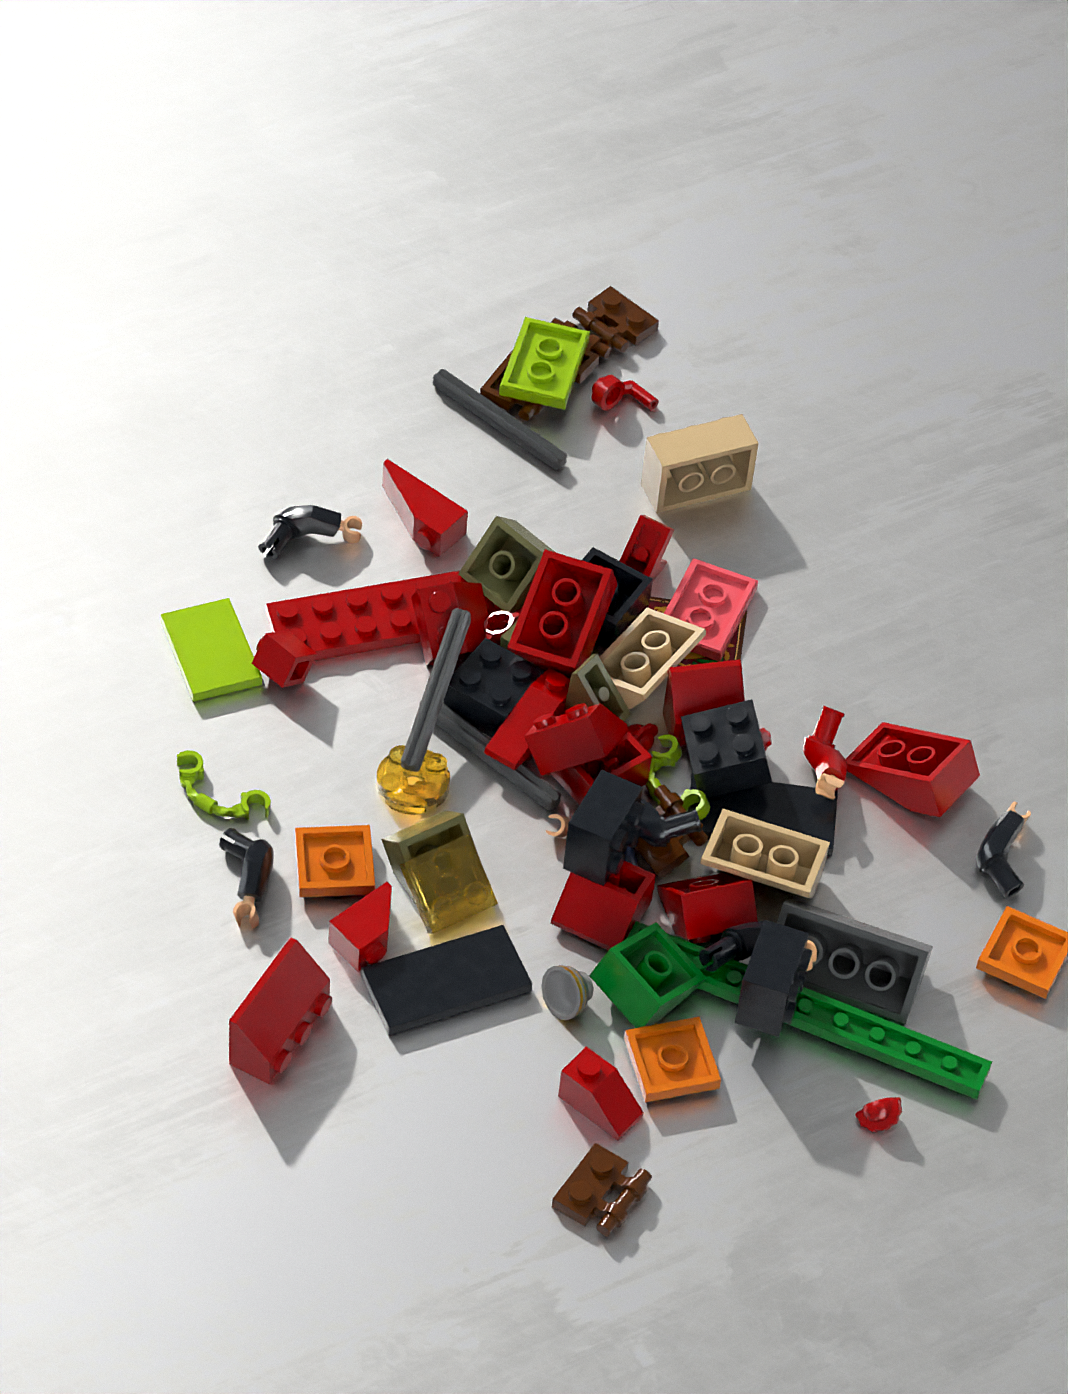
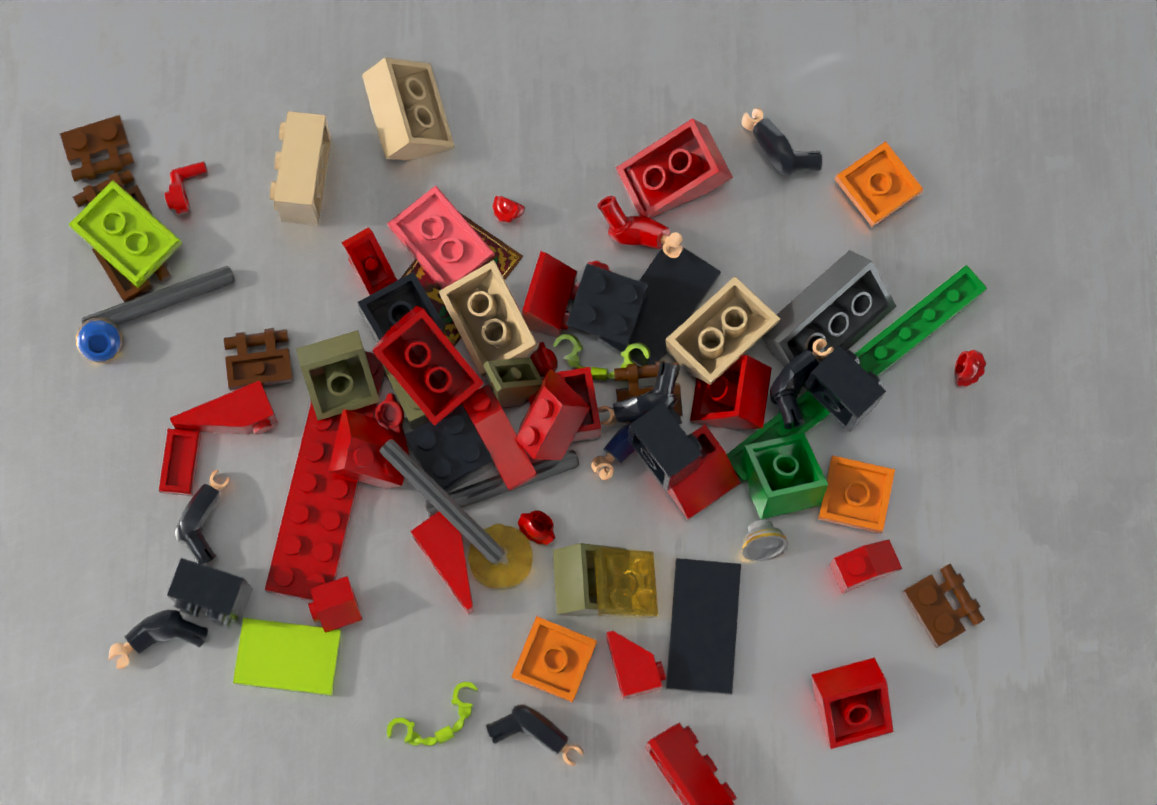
camera: 60 degrees left, 25 degrees up
none -> blue piece [76,317,123,363]
none -> black arm [109,610,208,669]
none -> red tile [159,428,201,496]
none -> black brick [167,558,253,628]
none -> reddish brown plate [224,328,294,391]
none -> tan slope [362,57,455,161]
none -> red slope [410,511,474,615]
none -> red piece [492,196,525,223]
none -> red piece [517,510,555,545]
none -> red slope [811,657,894,749]

